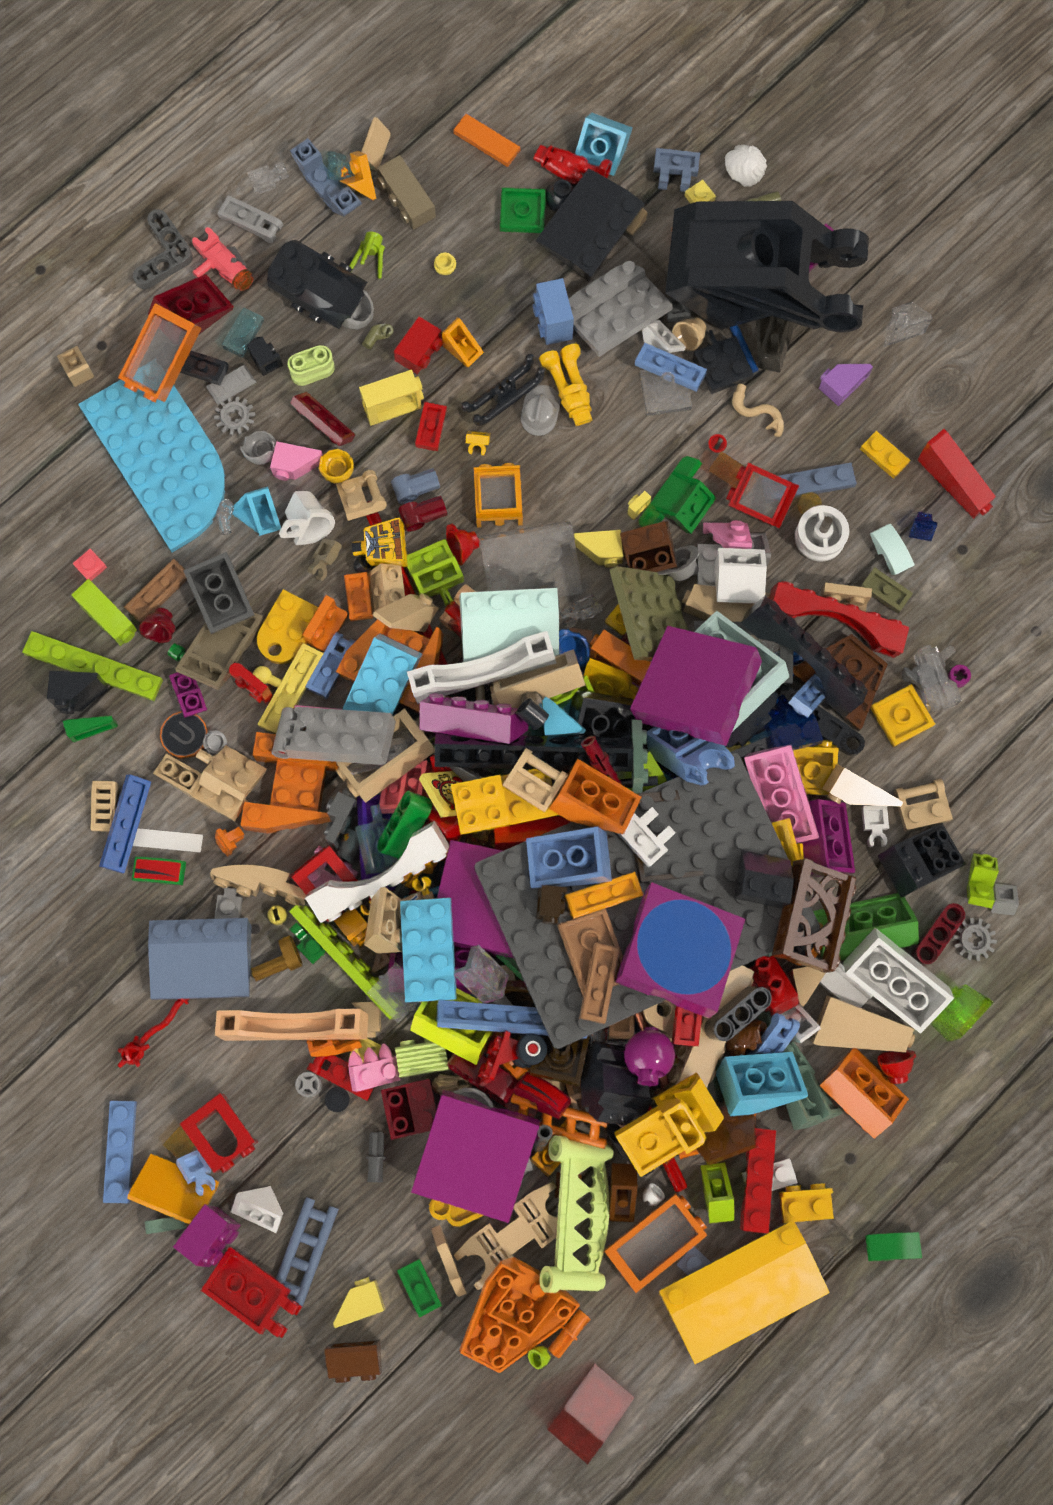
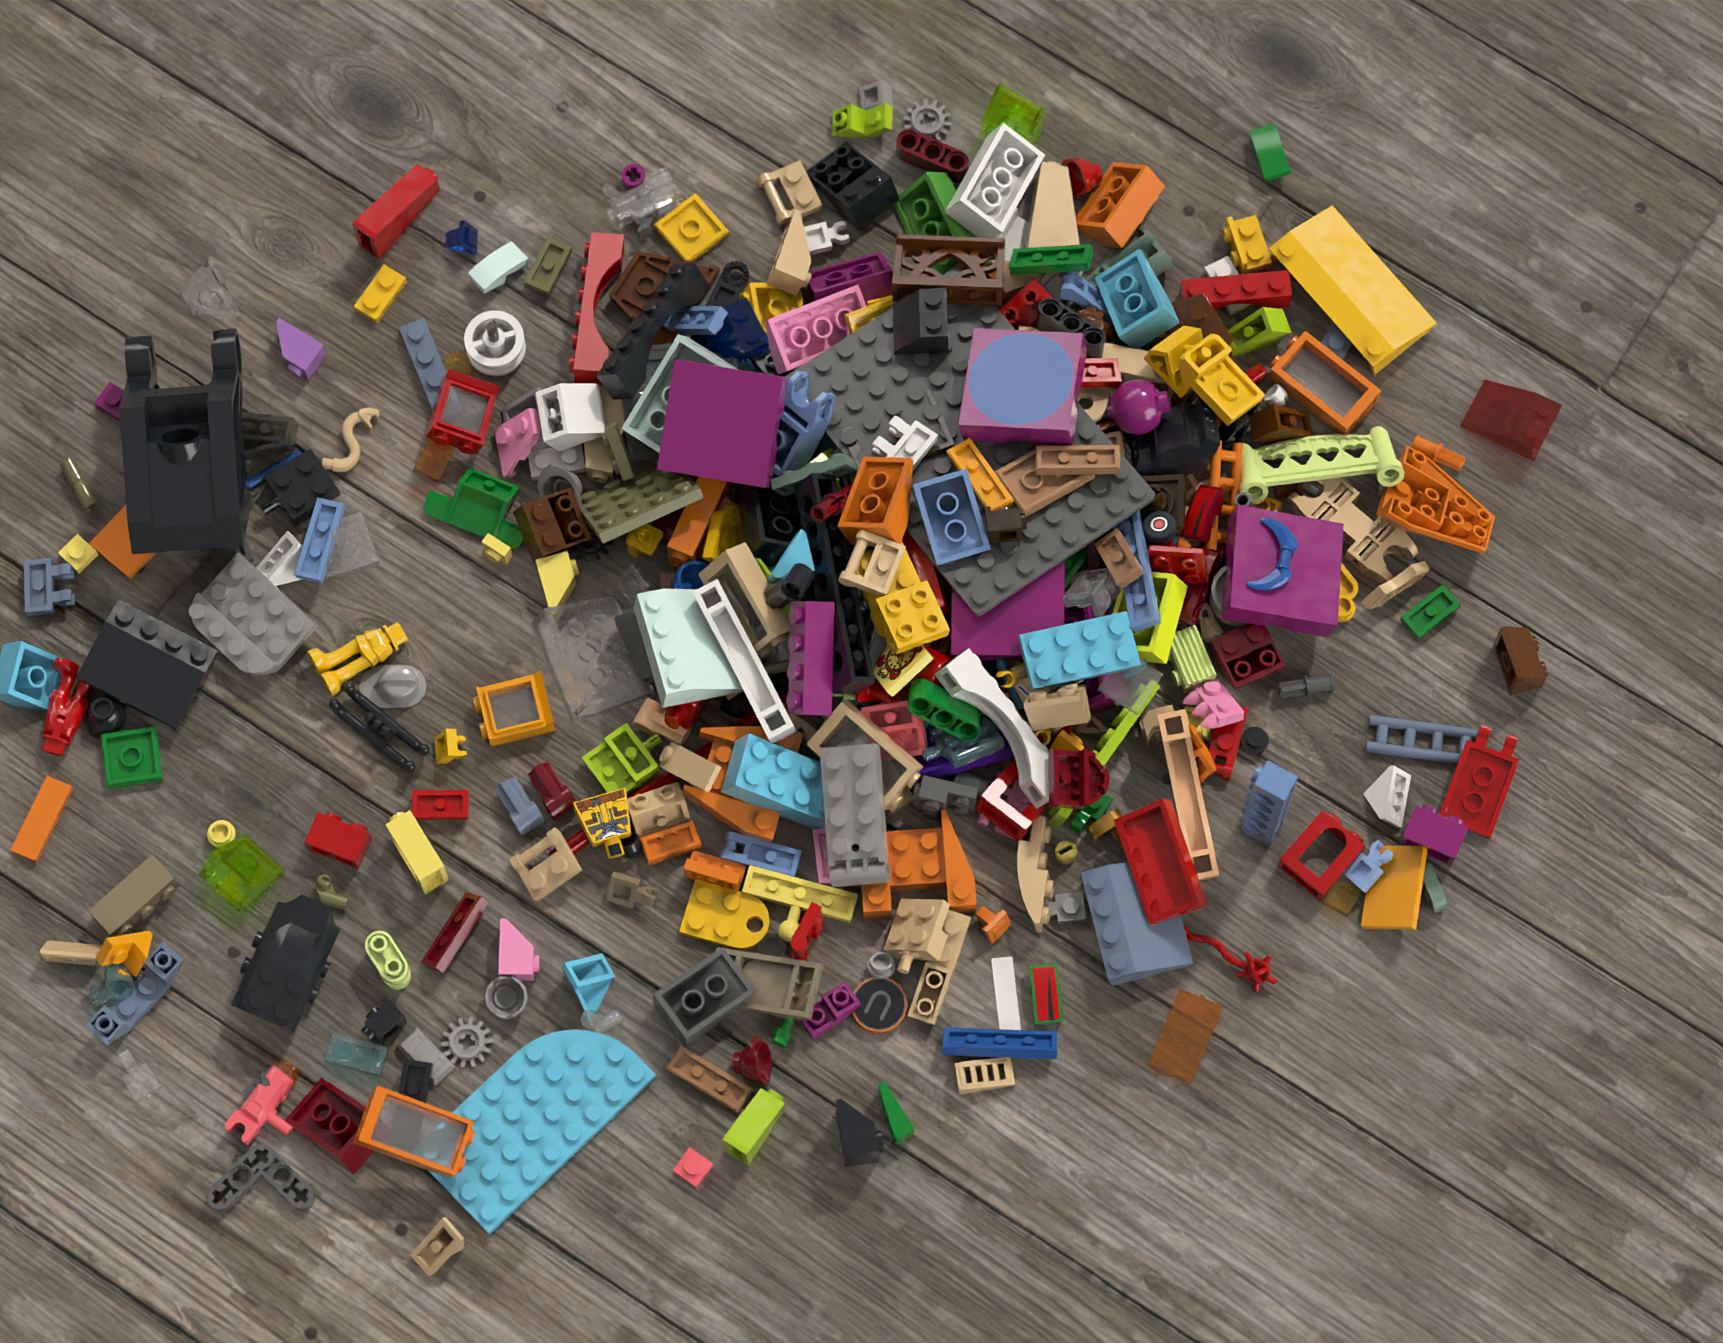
camera: 100 degrees left, 5 degrees down
lime plate [22,631,163,701] -> none
medium blue plate [103,1101,137,1203] -> none
light grey plate [218,195,284,244] -> none
white container [279,491,335,545] -> none
light grey wheel [295,1072,322,1098] -> none
yellow hair [319,449,354,484] -> none
light yellow slope [333,1277,385,1328] -> none
lime plant [349,231,385,279] -> none
light orange slope [442,317,484,368] -> none
red piece [446,523,479,566] -> none
lime hinge [528,1346,551,1369] -> none
medium blue brick [533,278,574,345] -> none
tan piece [672,318,706,351] -> none
red hinge [708,434,727,453] -> none
white hair [725,145,767,187] -> none
tan bracket [820,583,872,612] -> none
none -> clear neon green slope [199,834,285,912]
none -> olive plate [602,421,635,481]
none -> green plate [1008,244,1094,275]
none -> dark red slope [1048,749,1110,809]
none -> medium nougat plate [1094,528,1145,589]
none -> red slope [1114,799,1208,925]
none -> clear orange piece [1148,989,1224,1083]
none -> medium blue brick [1239,760,1298,847]
none -> blue piece [1247,517,1298,591]

